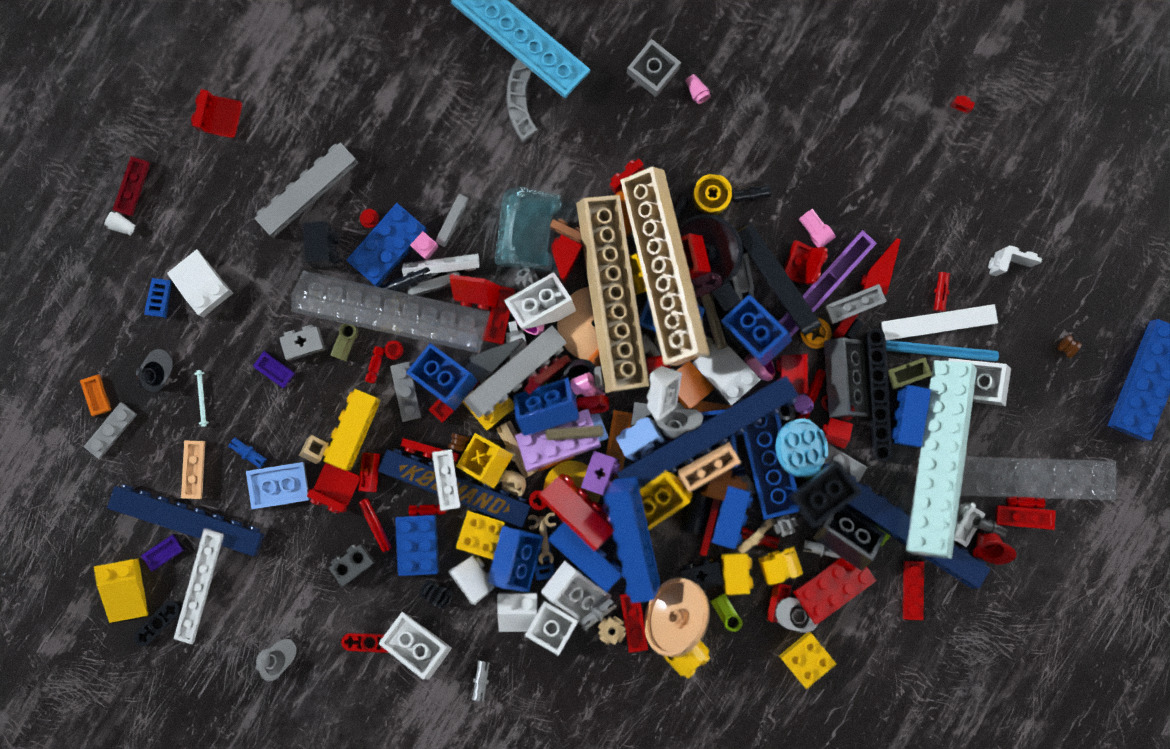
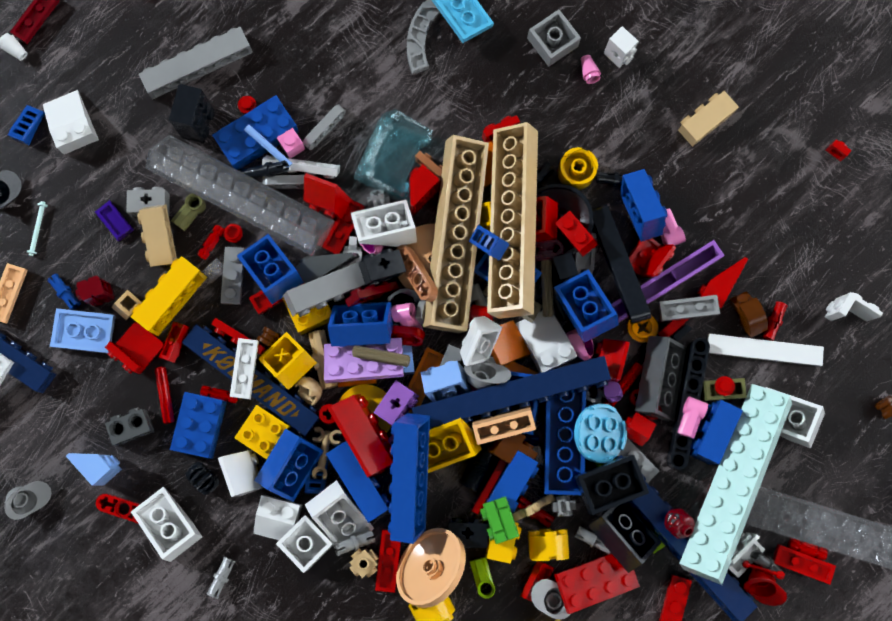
camera: 10 degrees right, 5 degrees down
dark azure axle [886,340,999,361] -> none
none -> light blue slope [66,453,122,486]
none -> dark red brick [75,275,115,307]
none -> tan brick [137,204,177,267]
none -> clear tile [203,258,223,279]
none -> light blue bar [244,125,292,168]
none -> black brick [358,249,406,286]
none -> nougat beam [396,245,438,302]
none -> blue slope [469,225,509,260]
none -> bright green brick [480,496,519,544]
none -> red brick [555,211,598,257]
none -> white brick [603,26,639,68]
none -> blue brick [620,169,668,242]
none -> dark red head [664,508,695,539]
none -> bright pink piece [677,396,708,439]
none -> tan brick [678,91,739,147]
none -> red plate [715,376,735,396]
none -> reddish brown brick [730,291,768,337]
none -> red hinge [742,560,785,579]

